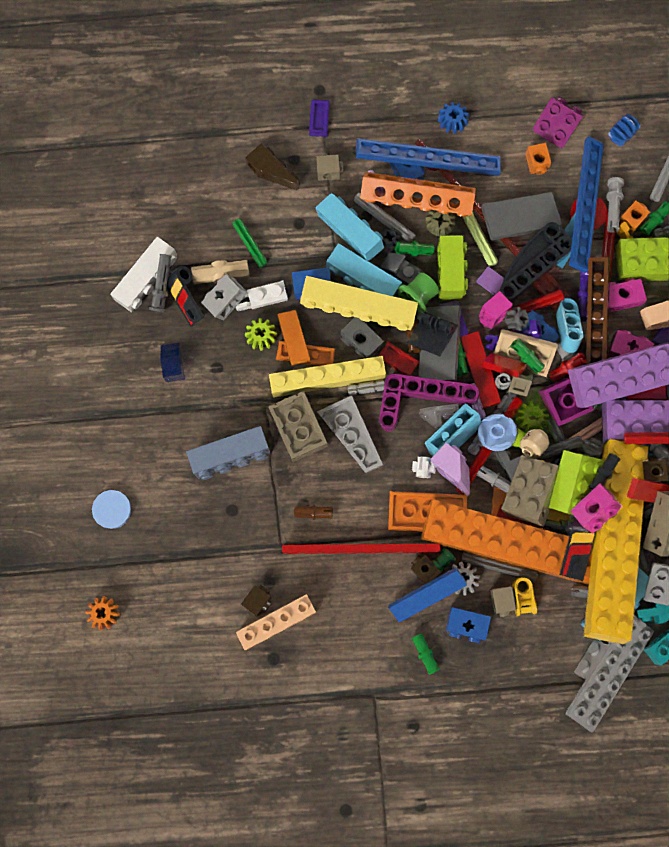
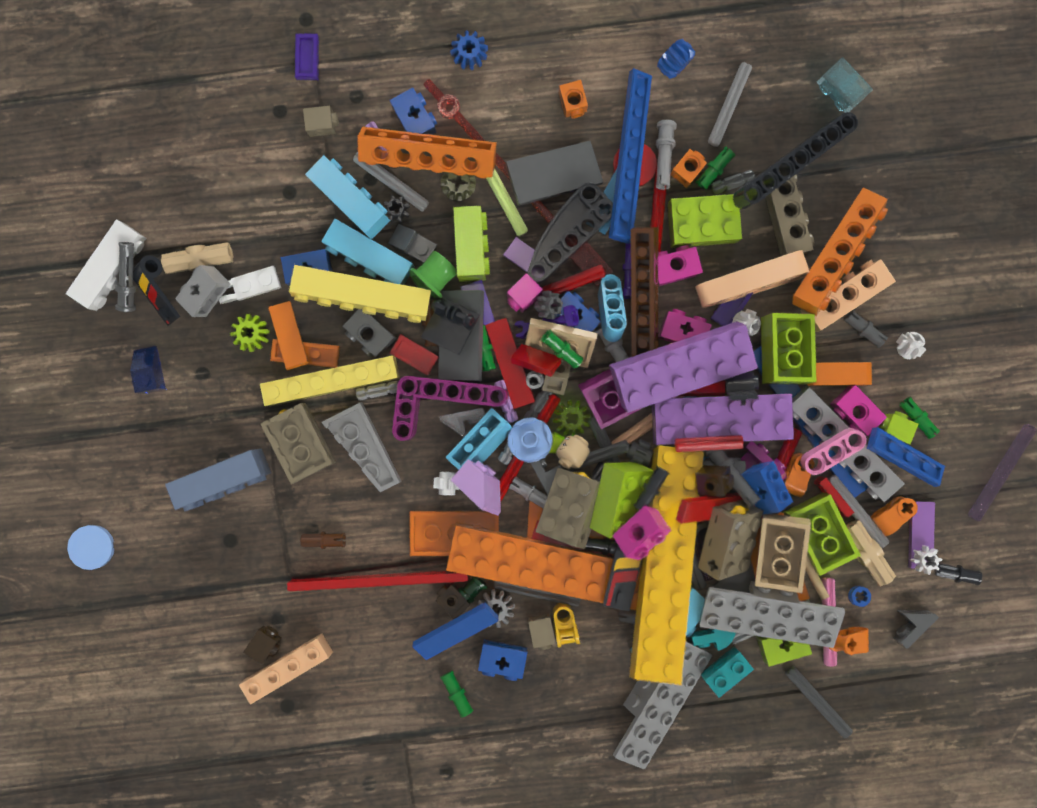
camera: 10 degrees left, 10 degrees up
orange gear [86,596,120,630] -> none
green axle [233,218,267,268] -> none
dark brown slope [245,143,299,190] -> none
blue tile [356,138,501,176] -> none
green pin [395,241,434,256] -> none
magenta bracket [533,96,585,148] -> none
red pin [549,352,587,382] -> none
light orange tile [616,222,633,239] -> none

